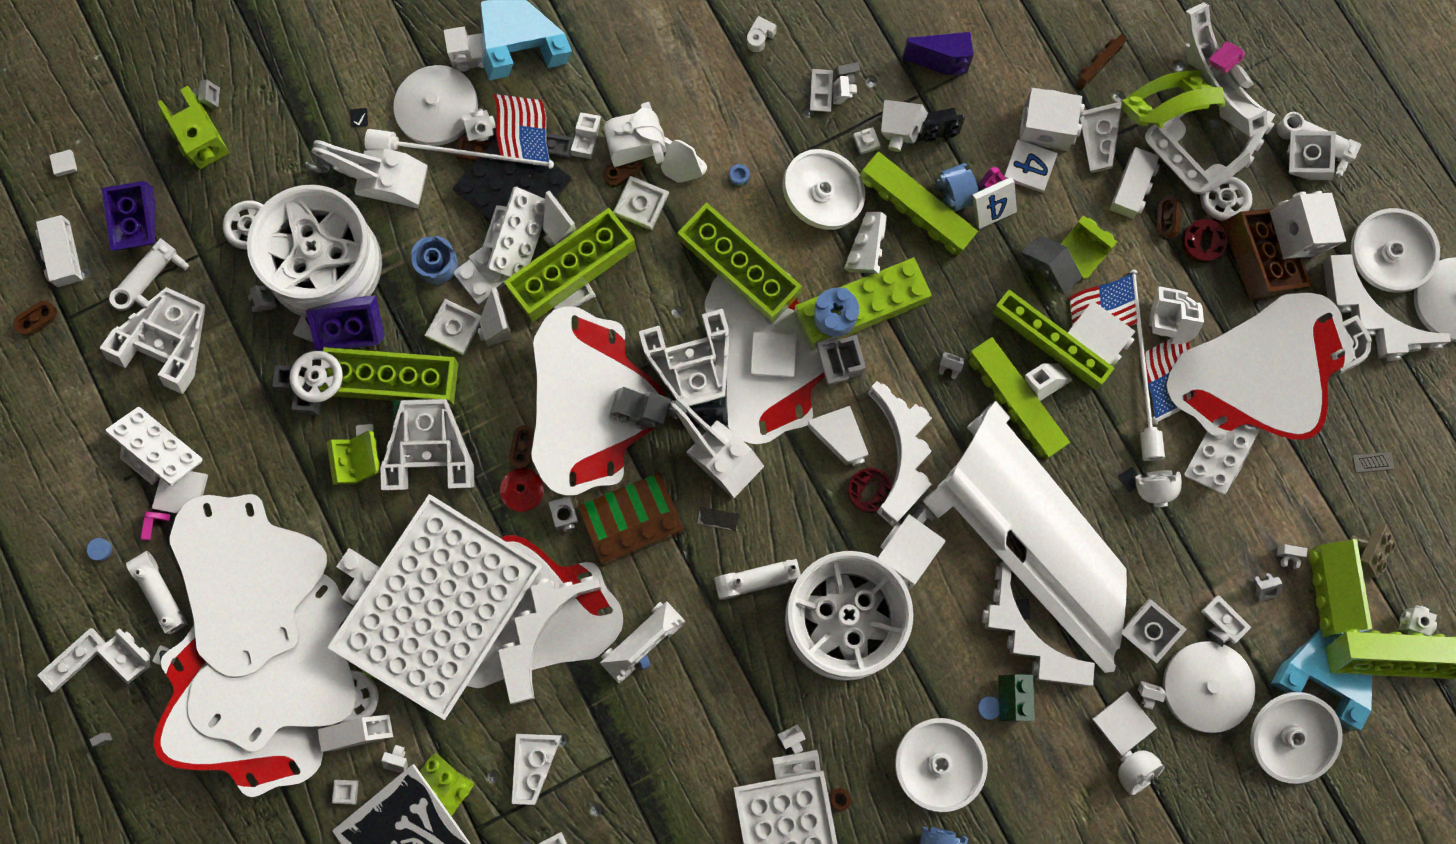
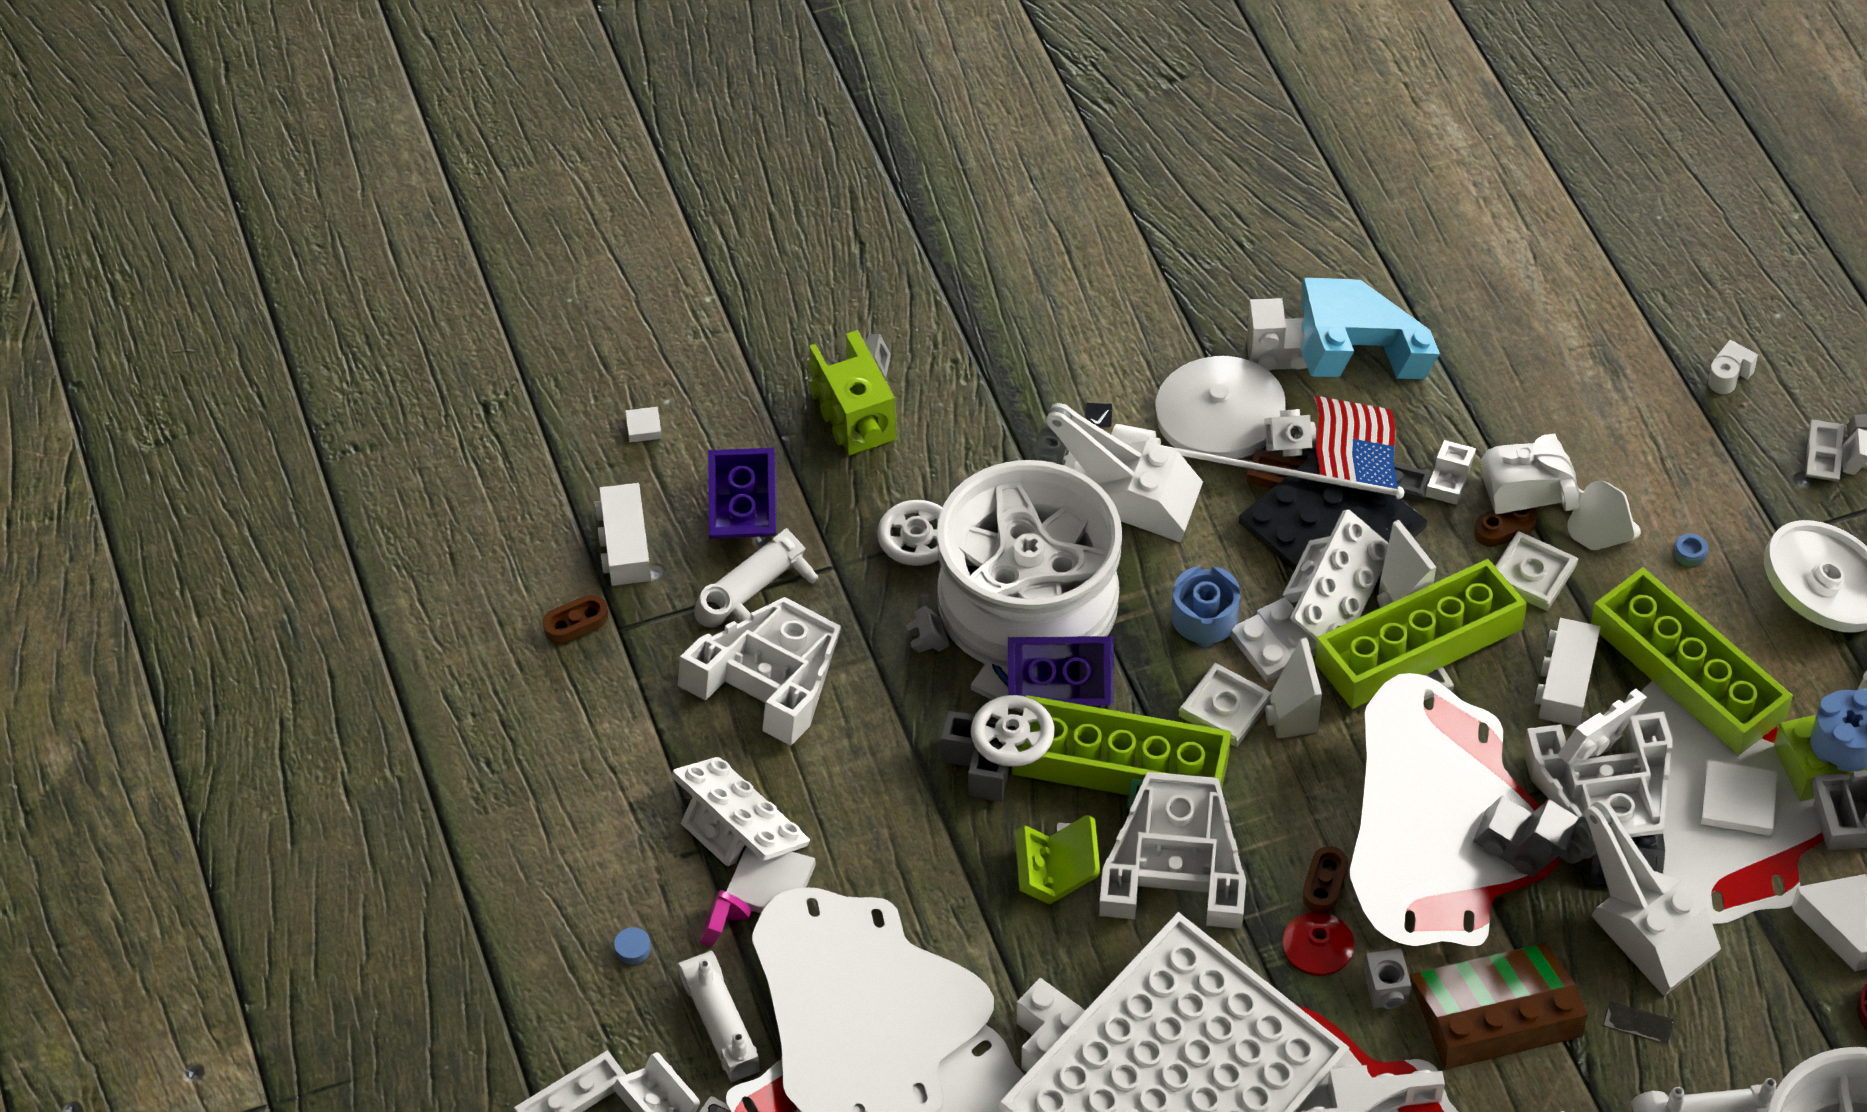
camera: 10 degrees right, 25 degrees down
none -> white brick [1534,618,1601,727]
none -> white wing [1558,689,1646,764]

